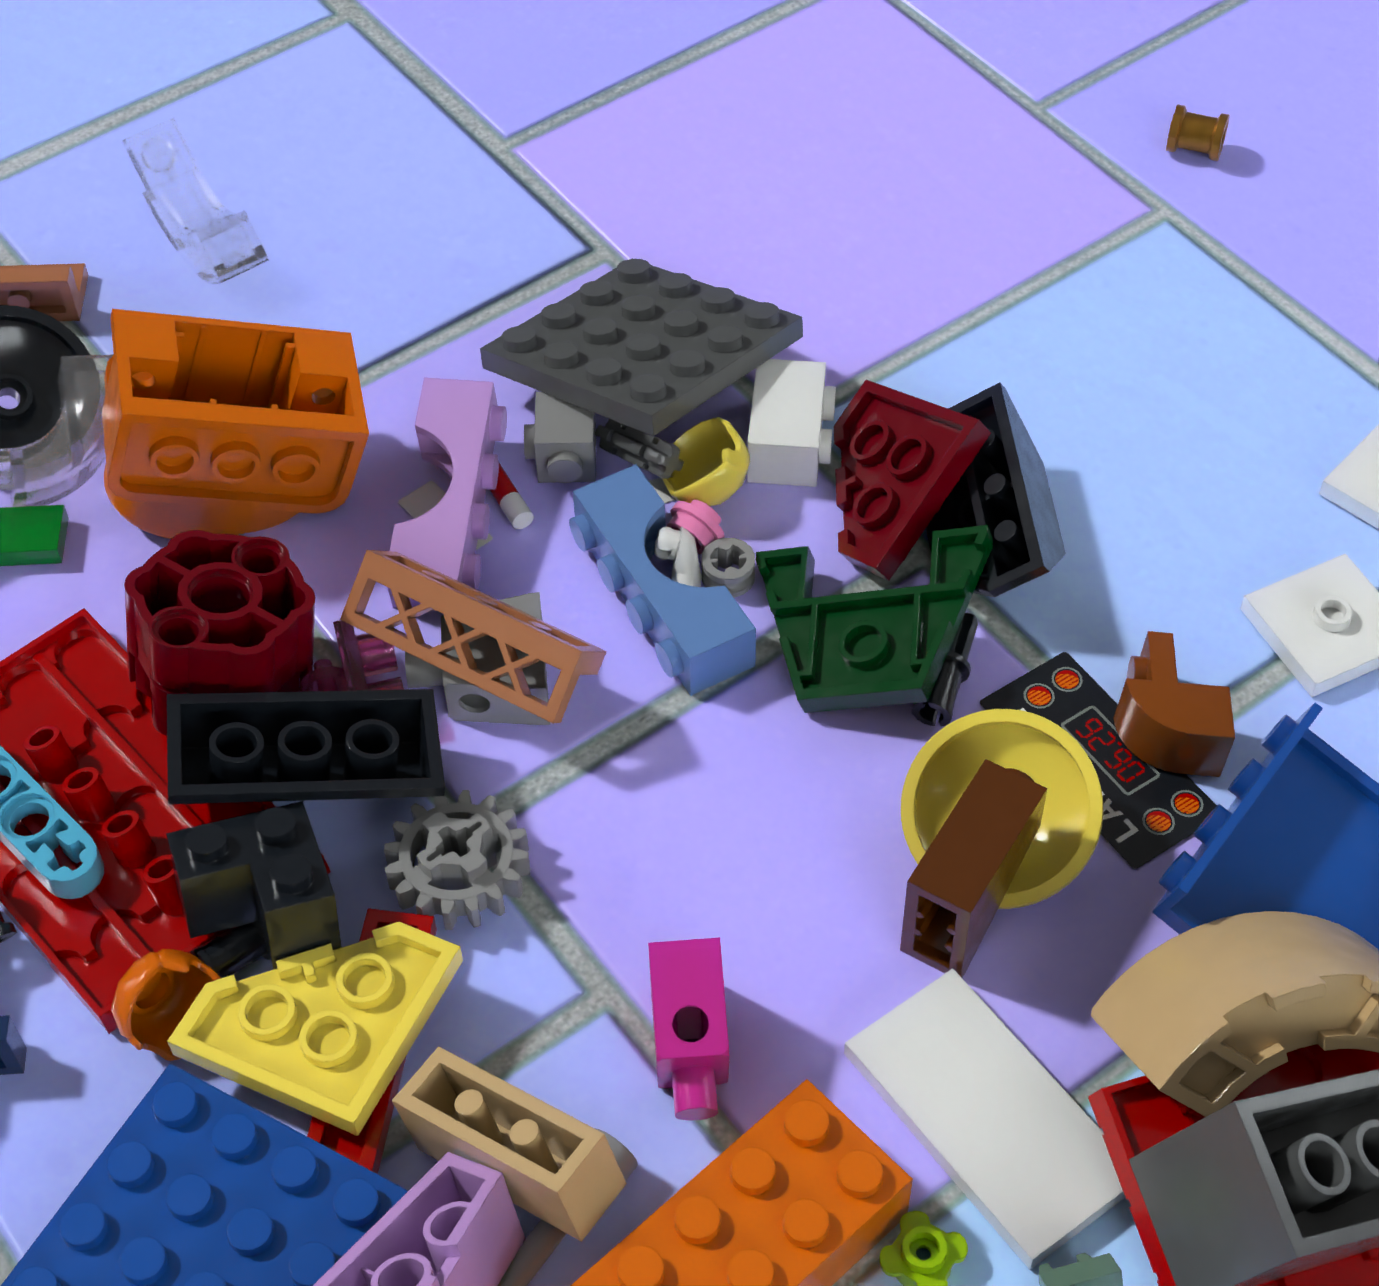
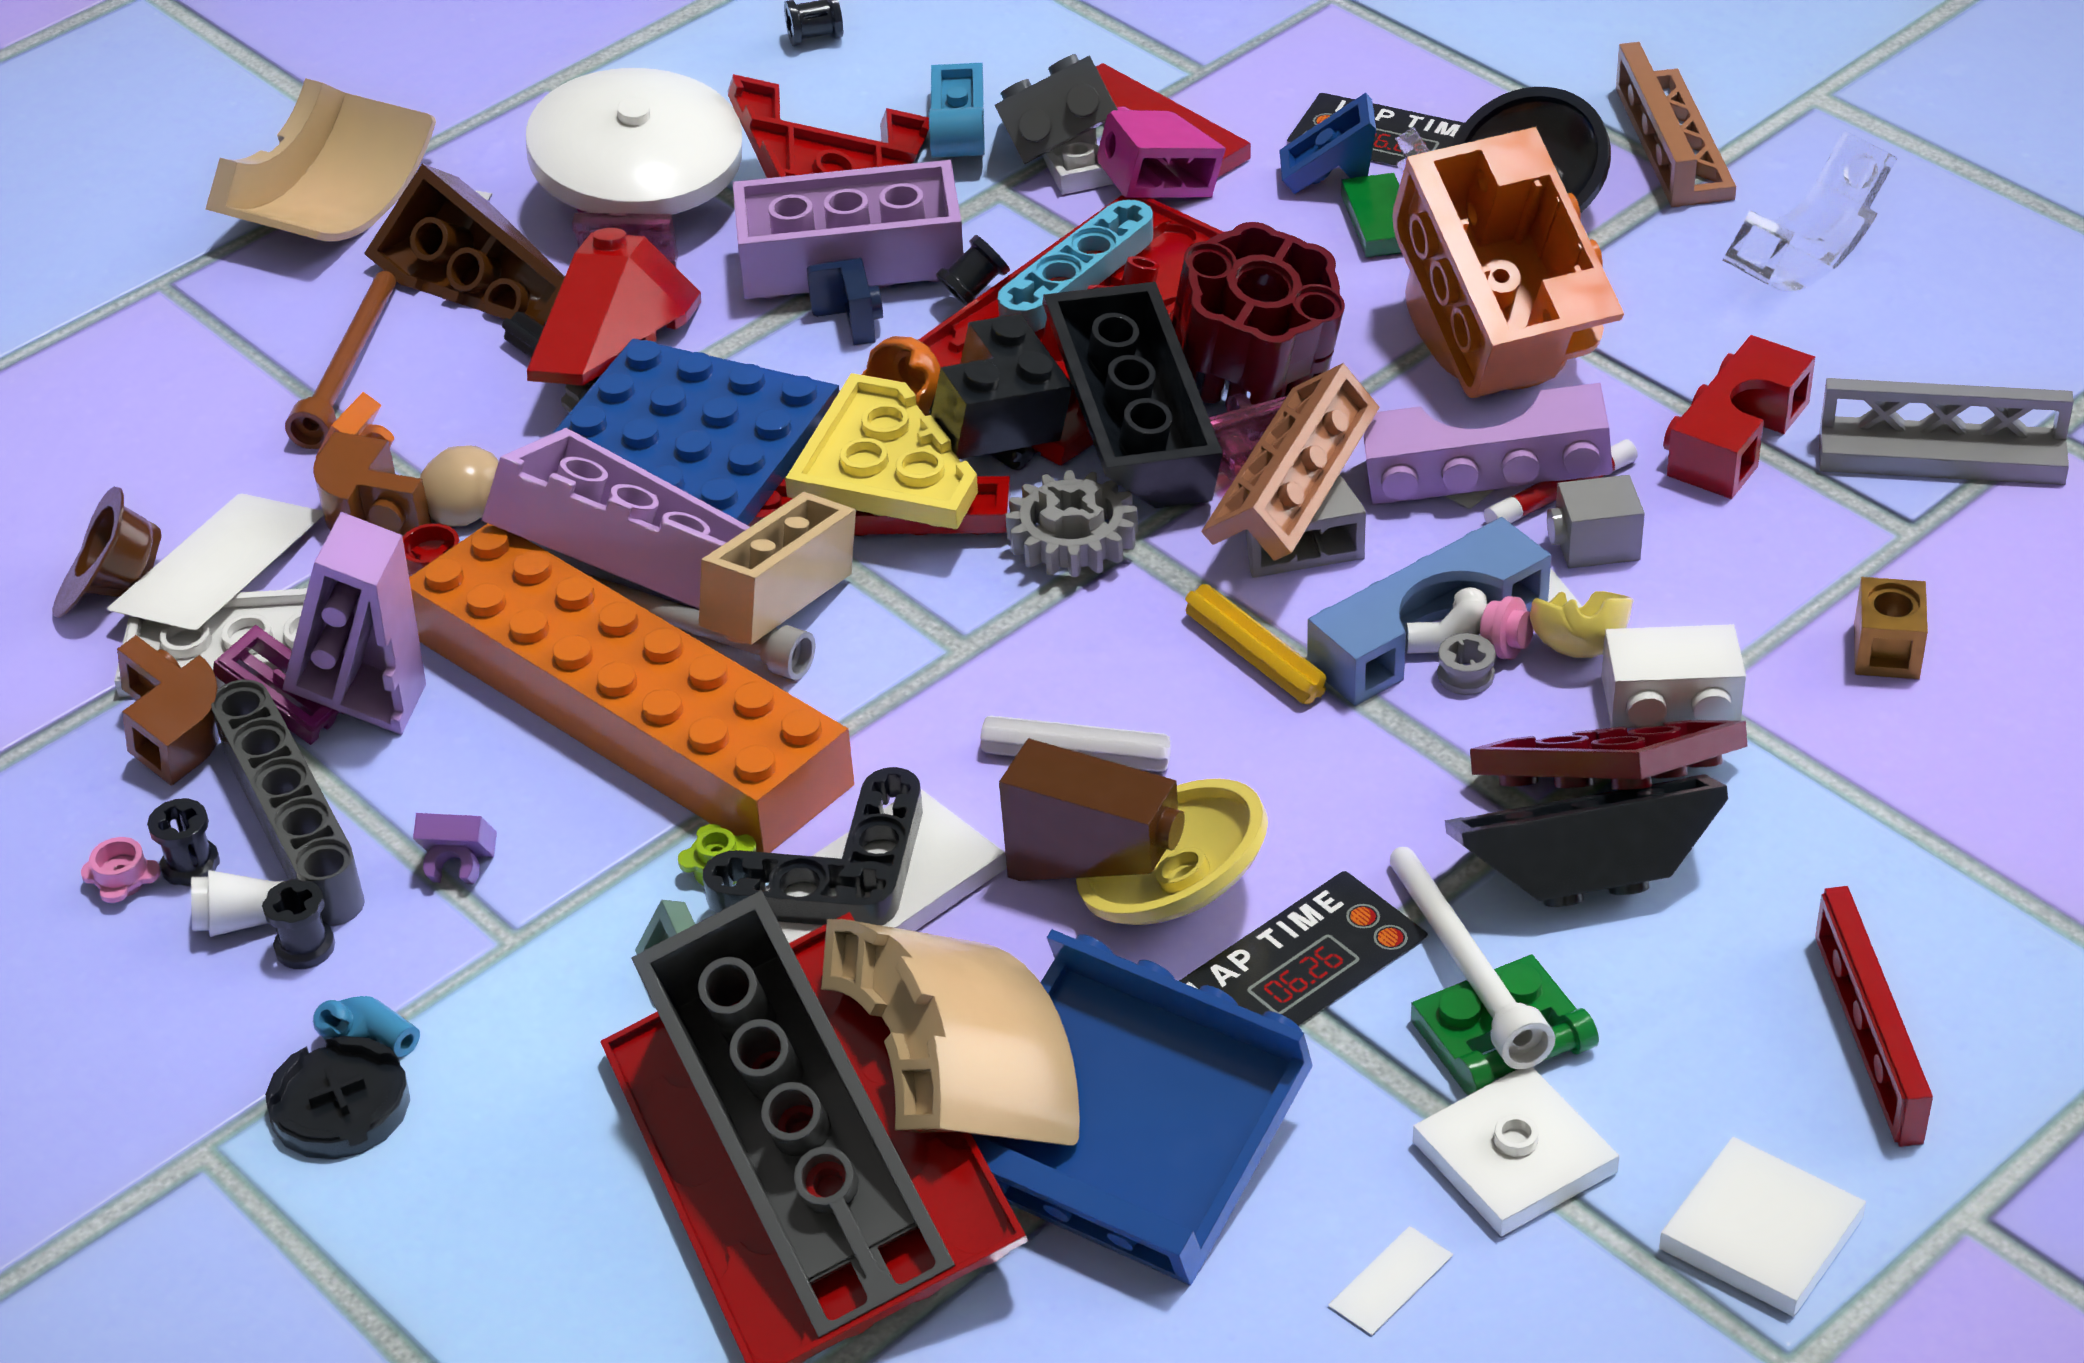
camera: 85 degrees right, 10 degrees down
dark grey plate [480,258,803,436] -> none
dark grey axle [595,419,684,479] -> none
dark pink torso [648,937,730,1121] -> none
dark green wing [756,525,993,713] -> none
black axle [911,613,978,726] -> none
dark orange brick [1114,631,1235,777] -> none
none -> black beam [703,767,923,925]
none -> white axle [980,715,1171,772]
none -> yellow axle [1185,584,1326,705]
none -> white piece [1390,847,1555,1069]
none -> green plate [1411,954,1599,1096]
none -> red arch [1663,335,1816,499]
none -> red tile [1815,886,1933,1147]
none -> light grey fence [1819,378,2074,485]
none -> pearl gold brick [1854,577,1928,679]

